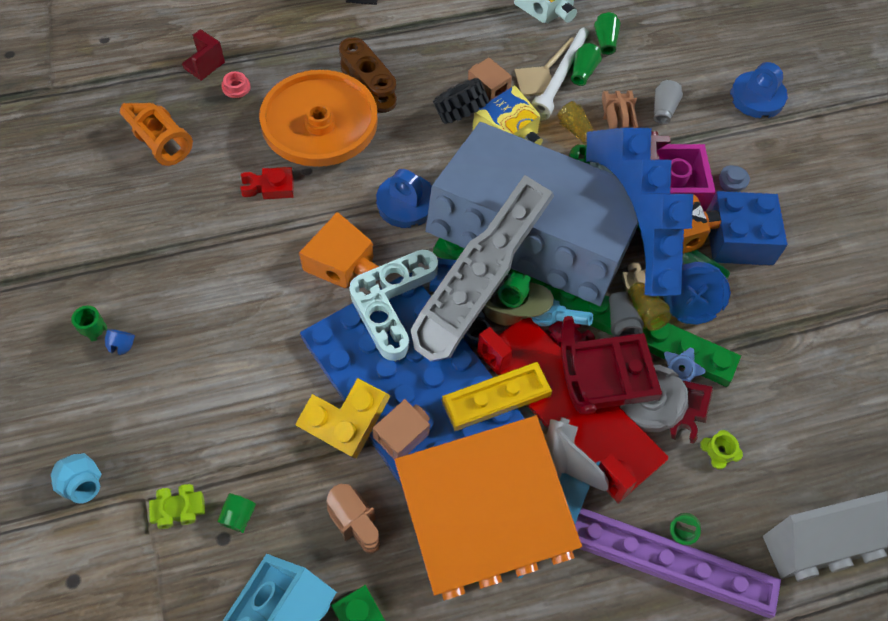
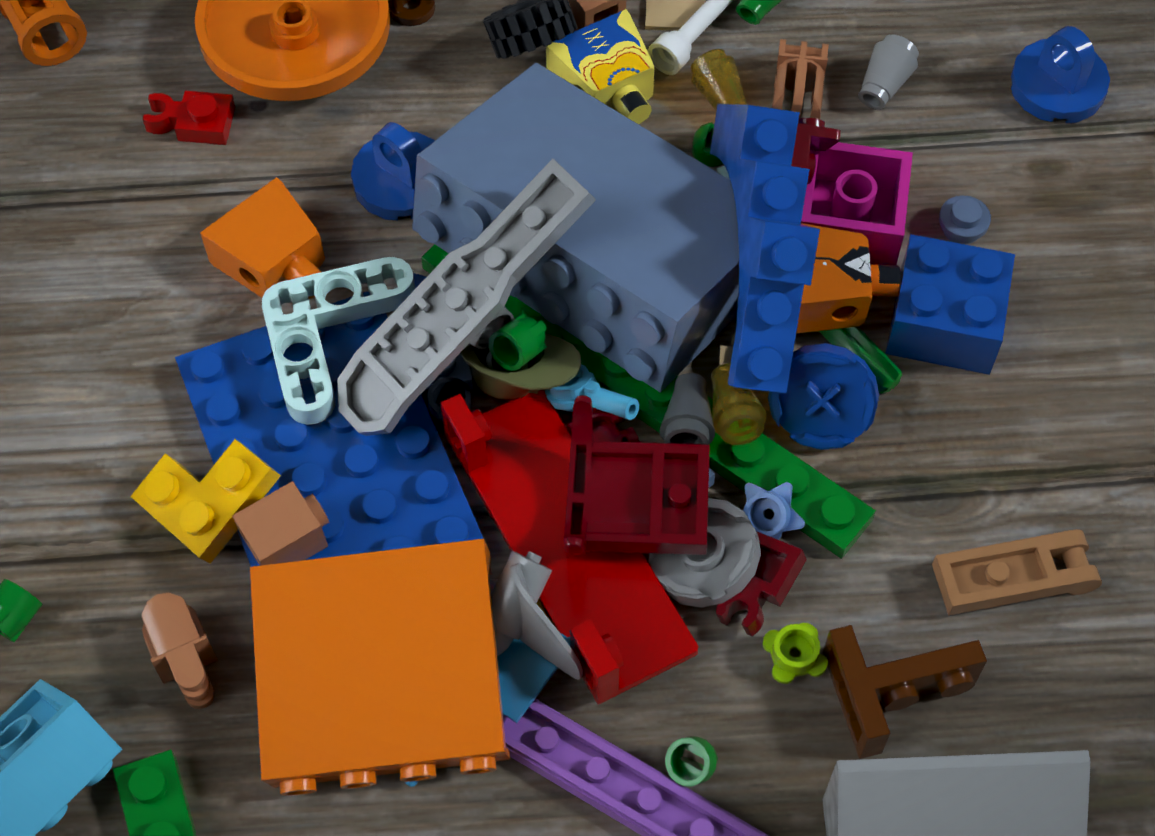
camera: 15 degrees right, 0 degrees up
yellow tile [442,362,552,431] -> none
none -> reddish brown bracket [822,625,987,759]
none -> medium nougat plate [932,529,1102,616]

